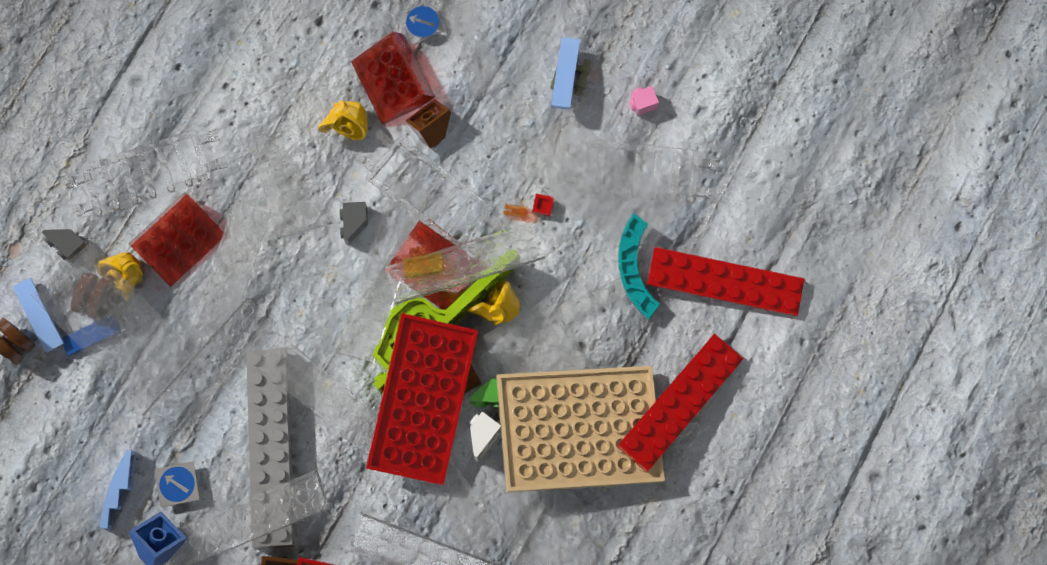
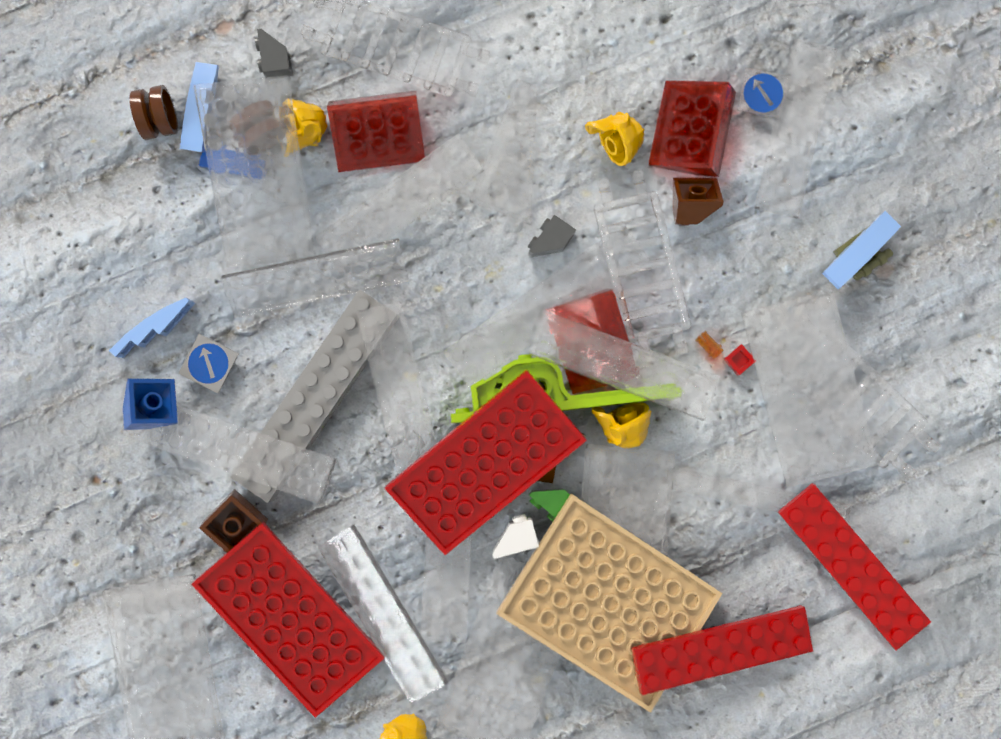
camera: 35 degrees right, 10 degrees up
clear yellow tile [402,252,444,279] -> none
teal tile [618,213,661,320] -> none
bright pink brick [629,86,659,116] -> none

